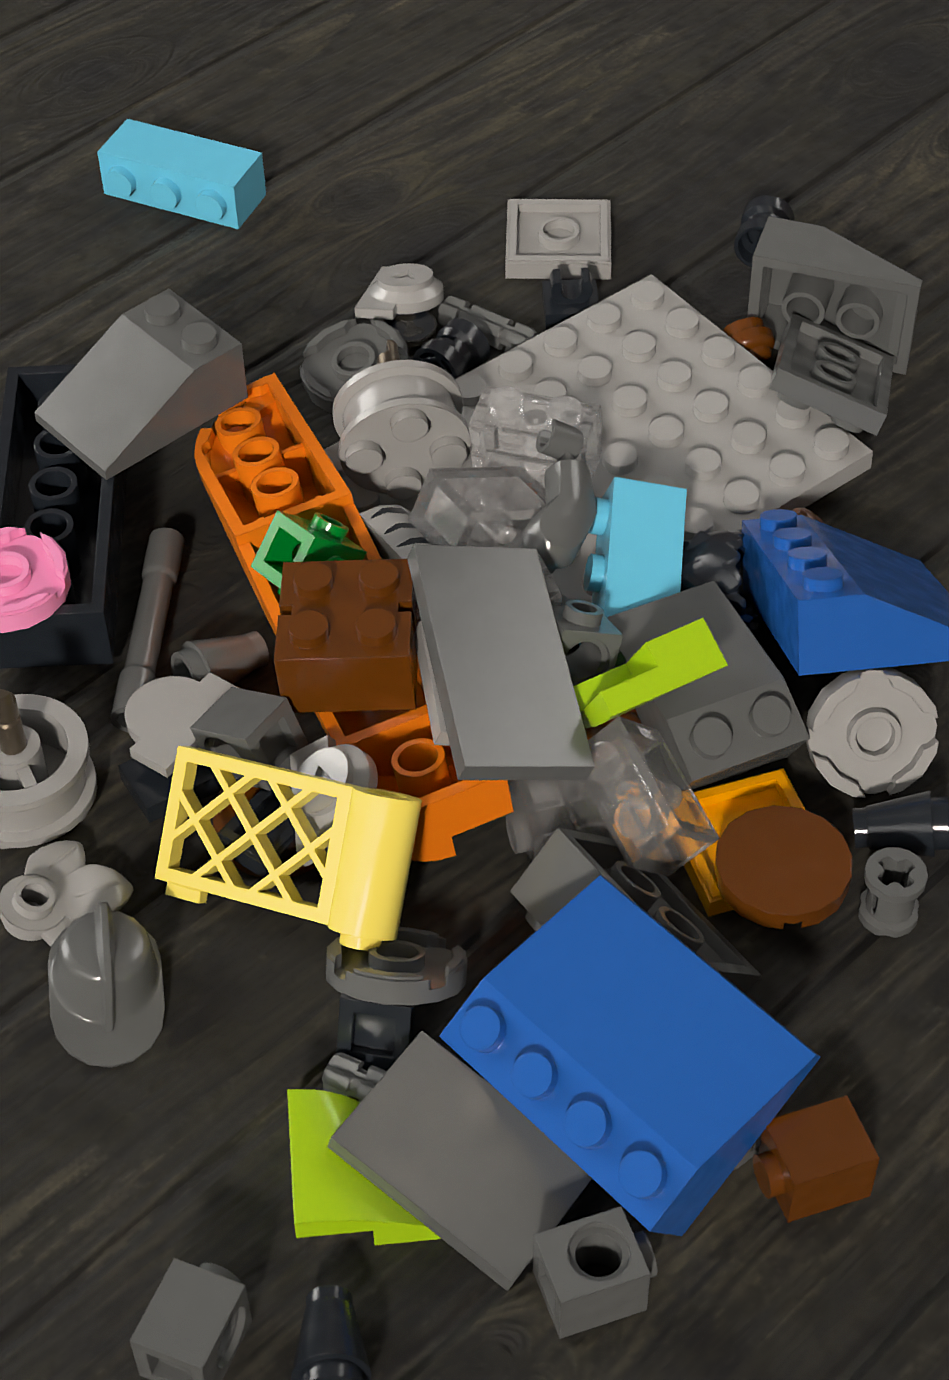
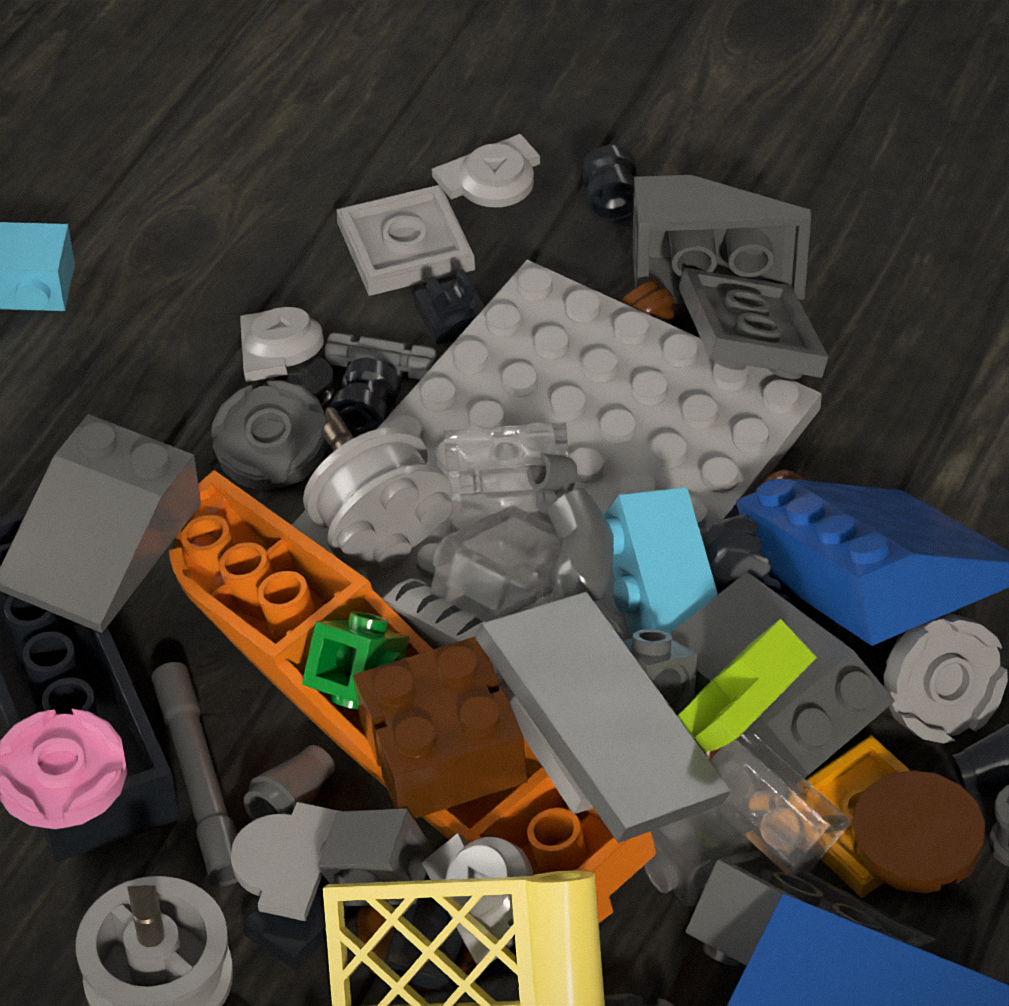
camera: 20 degrees left, 0 degrees up
none -> light grey piece [432,134,540,207]

